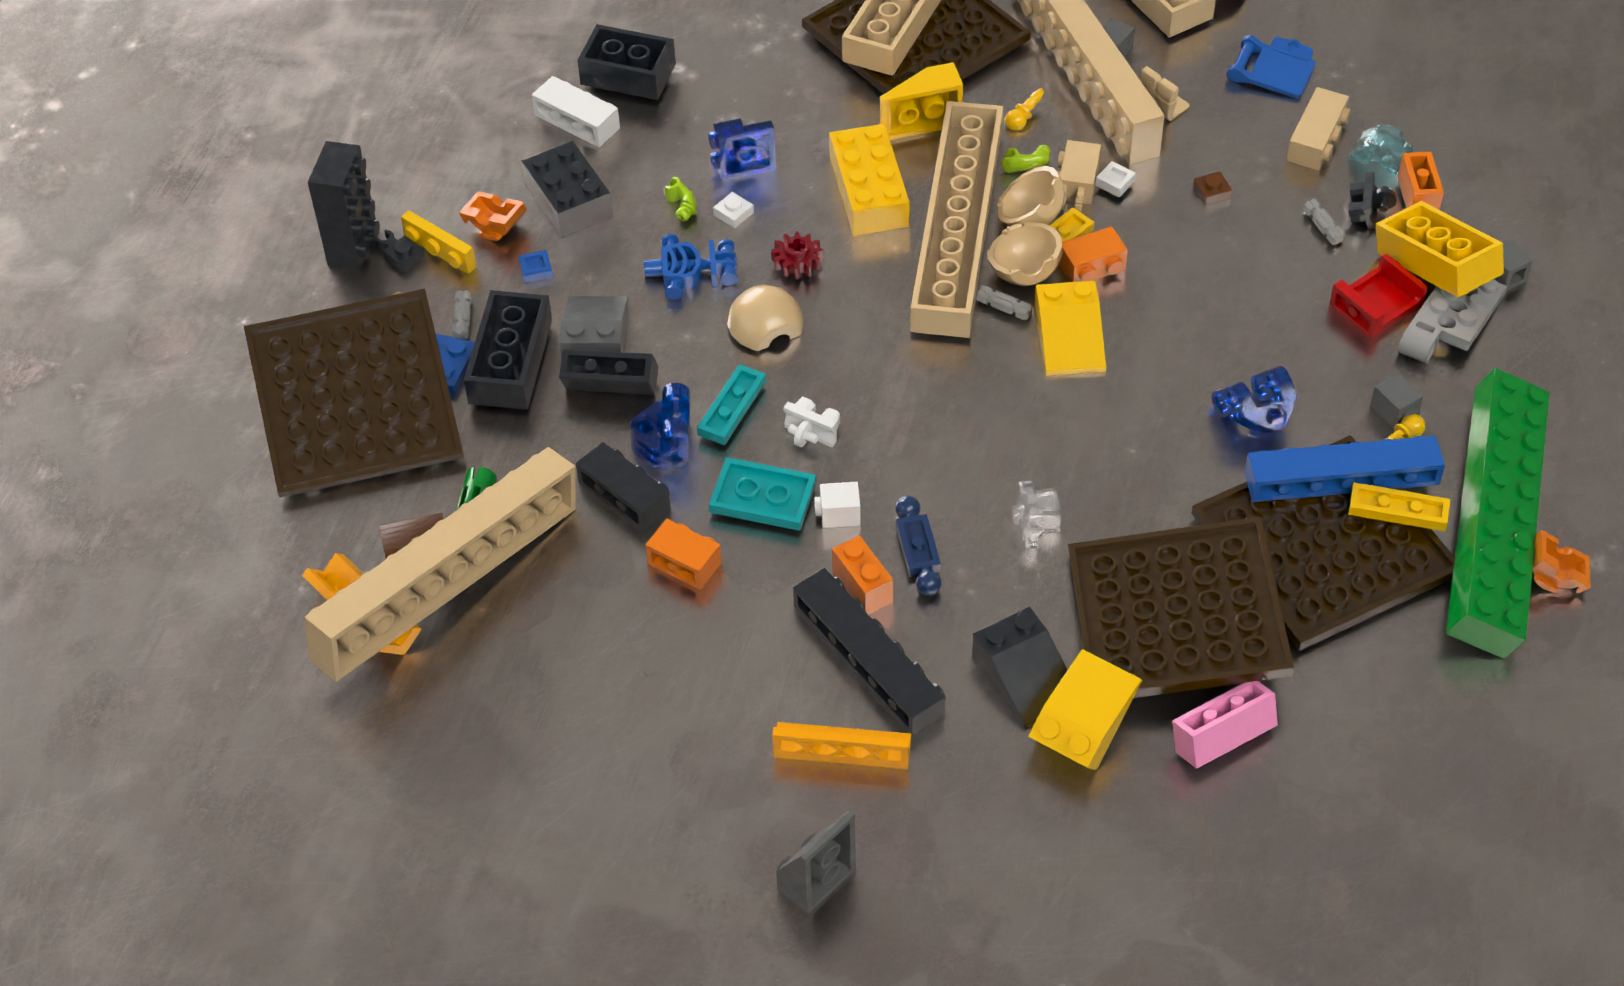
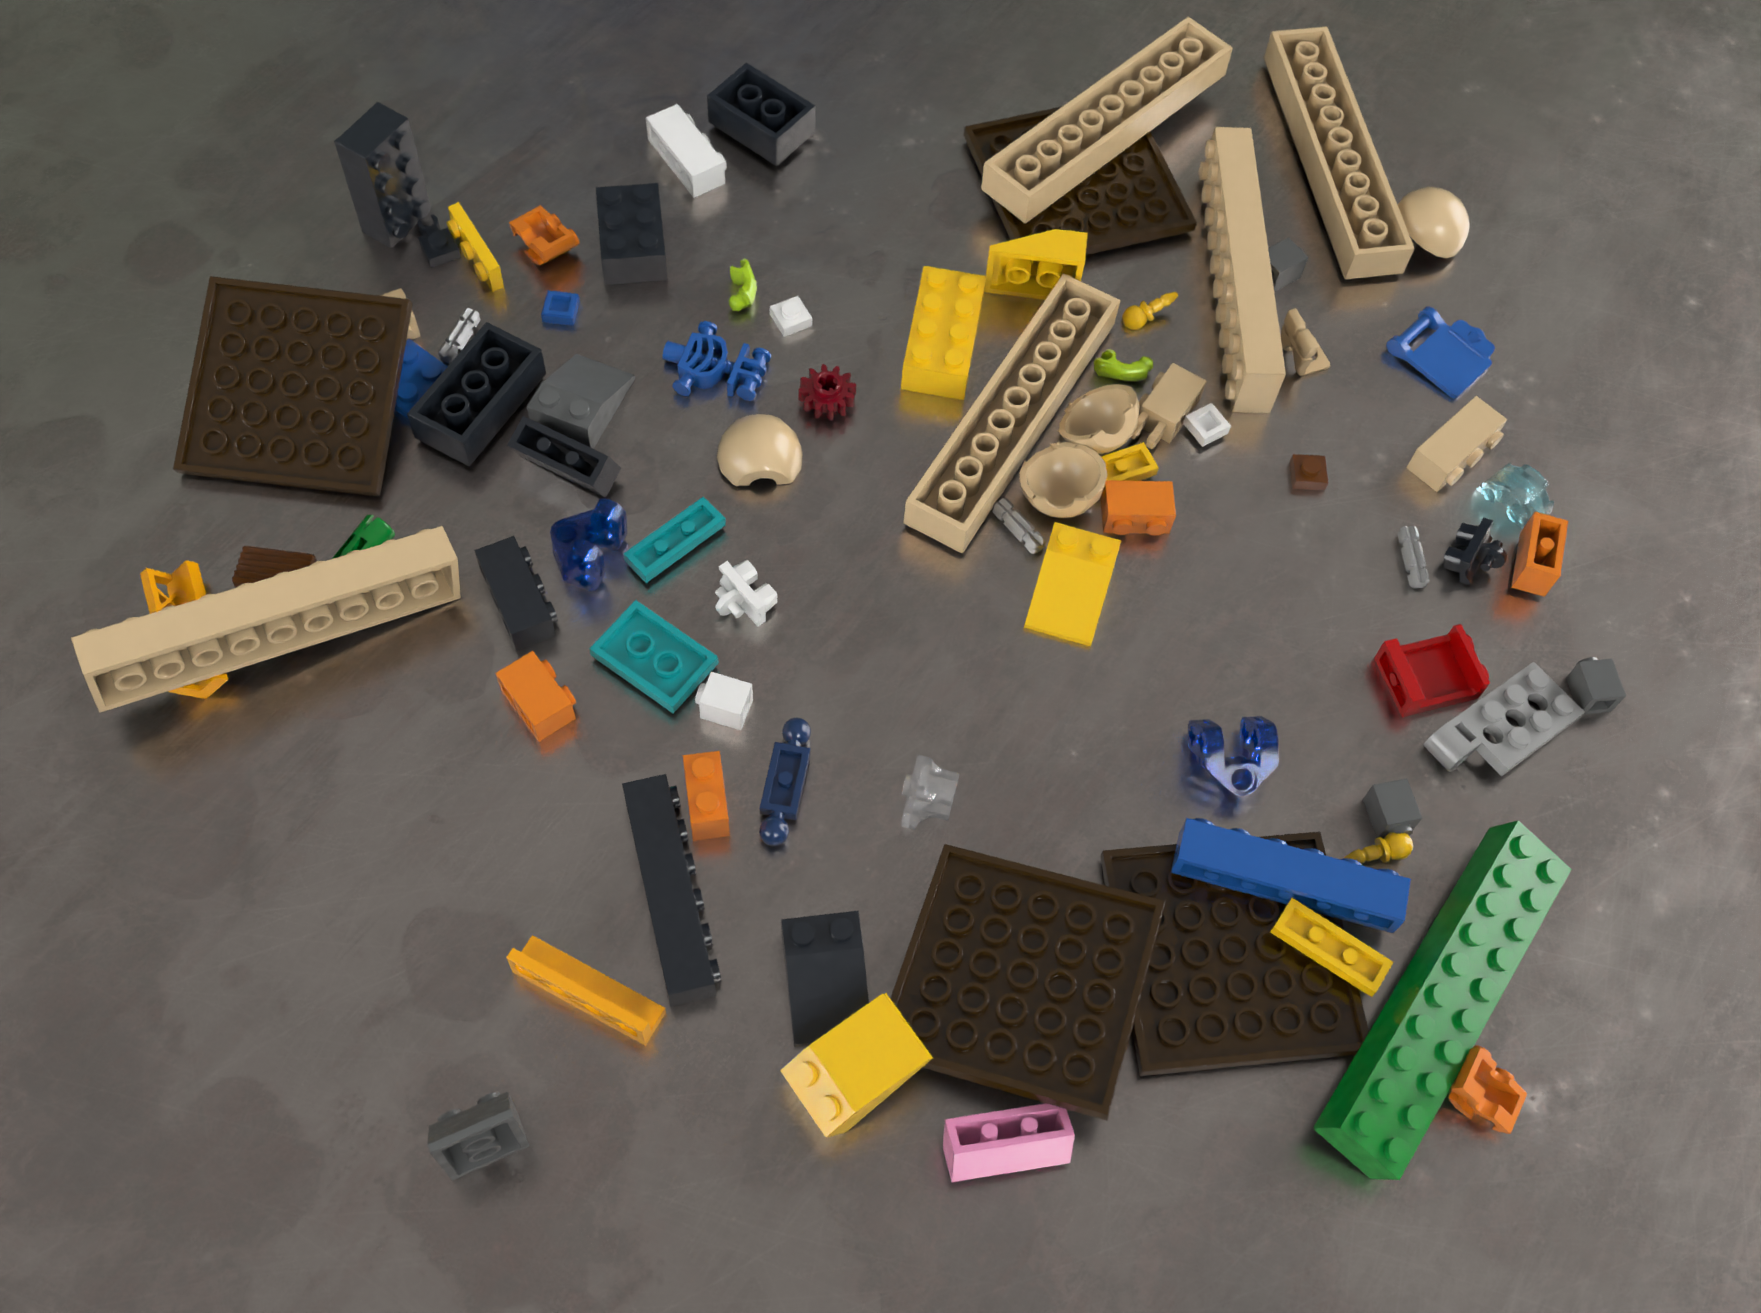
camera: 15 degrees right, 10 degrees up
clear blue plate [708,118,776,180] -> none
yellow brick [1376,201,1504,298] -> none

